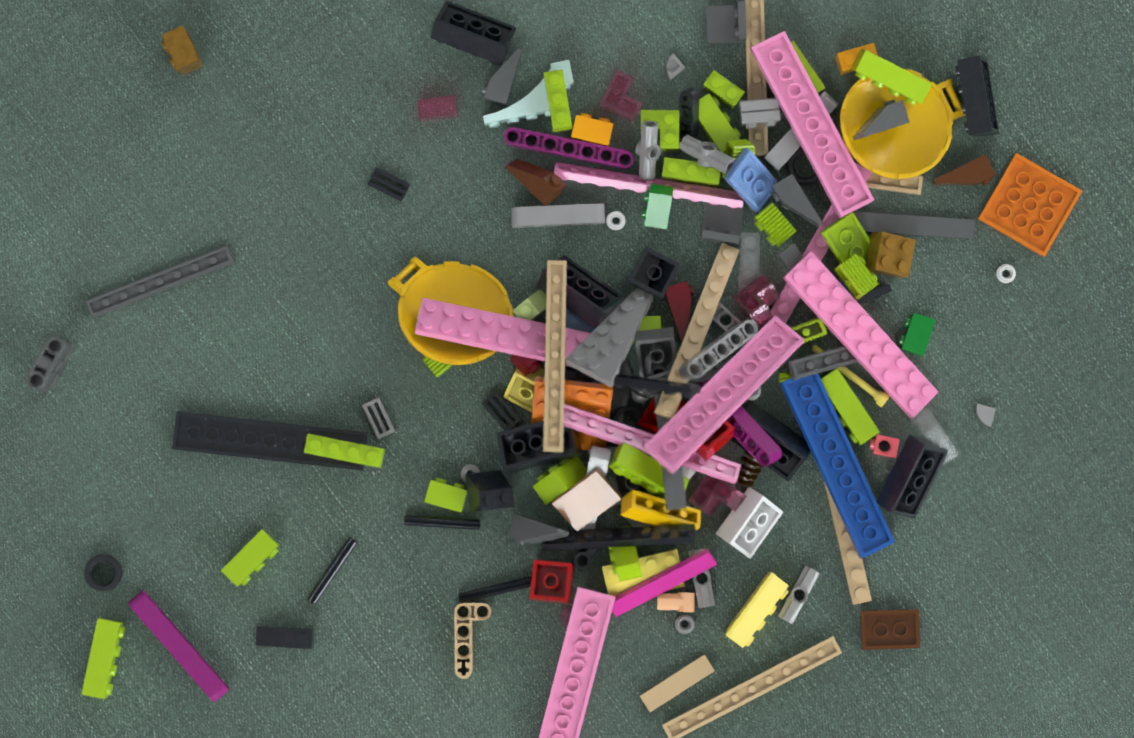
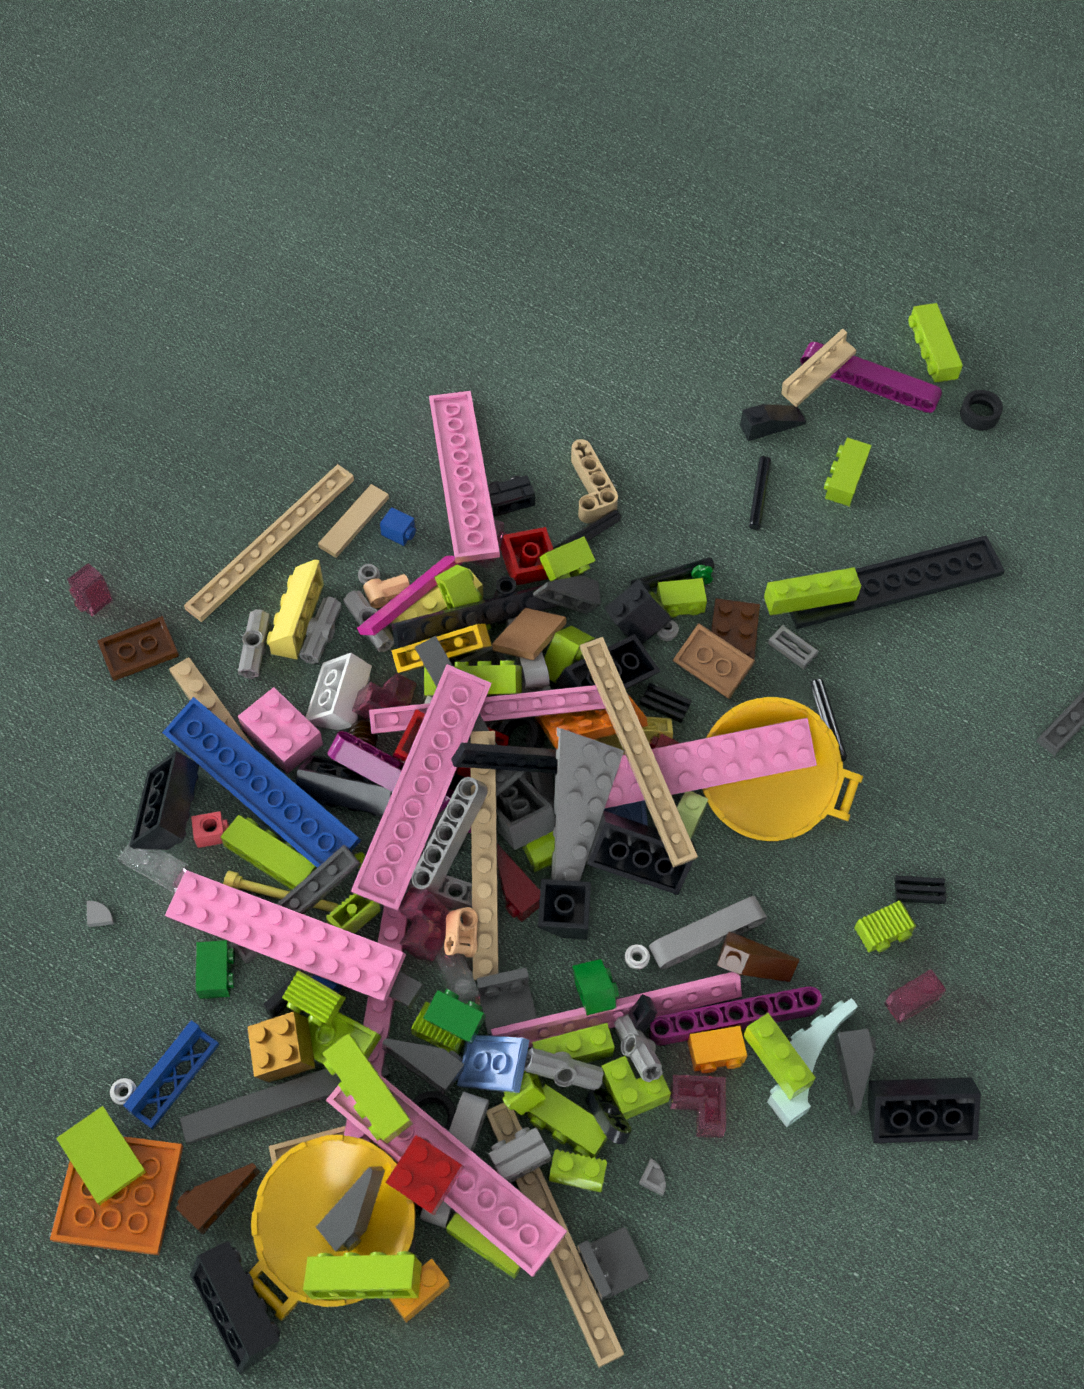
camera: 155 degrees right, 25 degrees down
none -> lime tile [56,1106,146,1205]
none -> clear pink brick [67,563,112,617]
none -> blue fence [123,1020,219,1130]
none -> bright pink brick [238,687,323,774]
none -> light grey piece [299,597,342,664]
none -> lime brick [323,1033,413,1144]
none -> blue brick [380,507,416,546]
none -> red brick [385,1135,464,1215]
none -> green brick [423,989,486,1044]
none -> light nougat piece [444,907,478,958]
none -> black brick [488,475,535,517]
none -> lime brick [539,536,595,581]
none -> black plate [628,994,658,1032]
none -> medium nougat tile [673,623,755,699]
none -> green plate [691,565,713,585]
none -> reddish brown plate [711,598,760,660]
none -> tan fence [782,329,856,407]
none -> black axle [811,678,847,762]
none -> lime brick [854,900,916,953]

